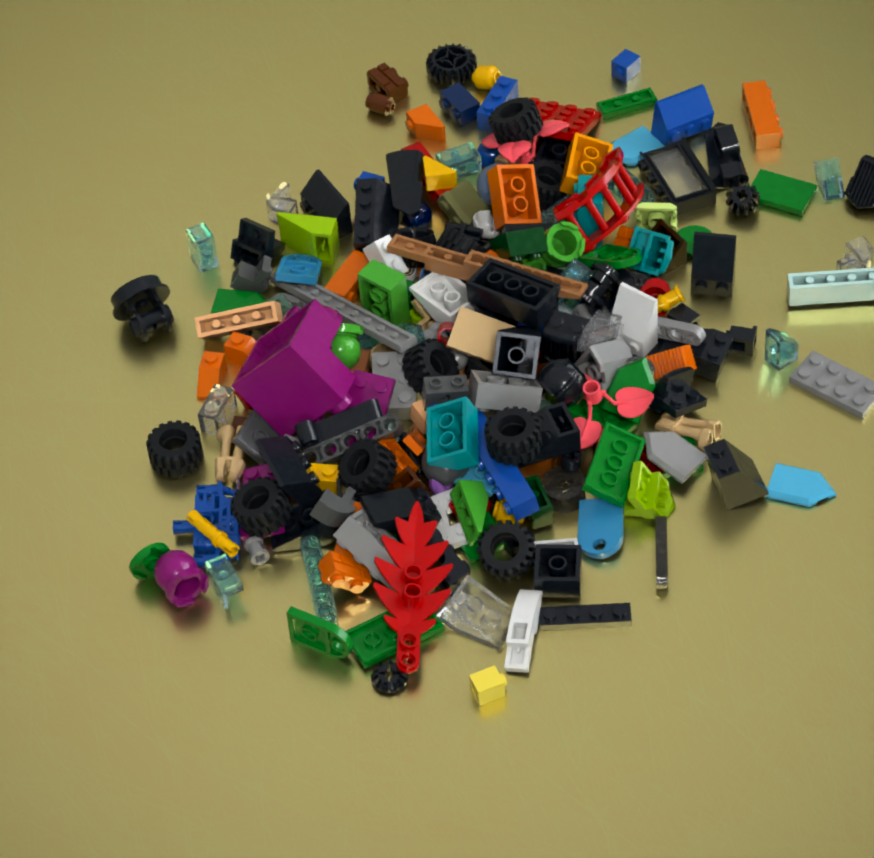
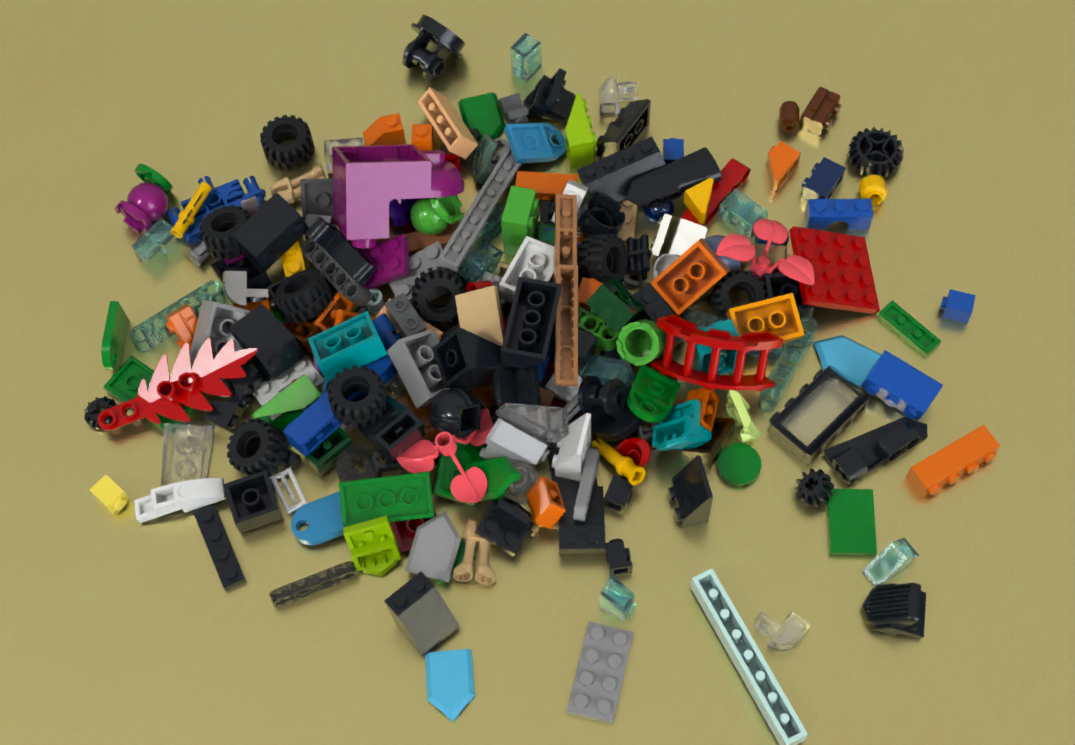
camera: 65 degrees right, 15 degrees up
black tyre [488,97,543,145] -> none

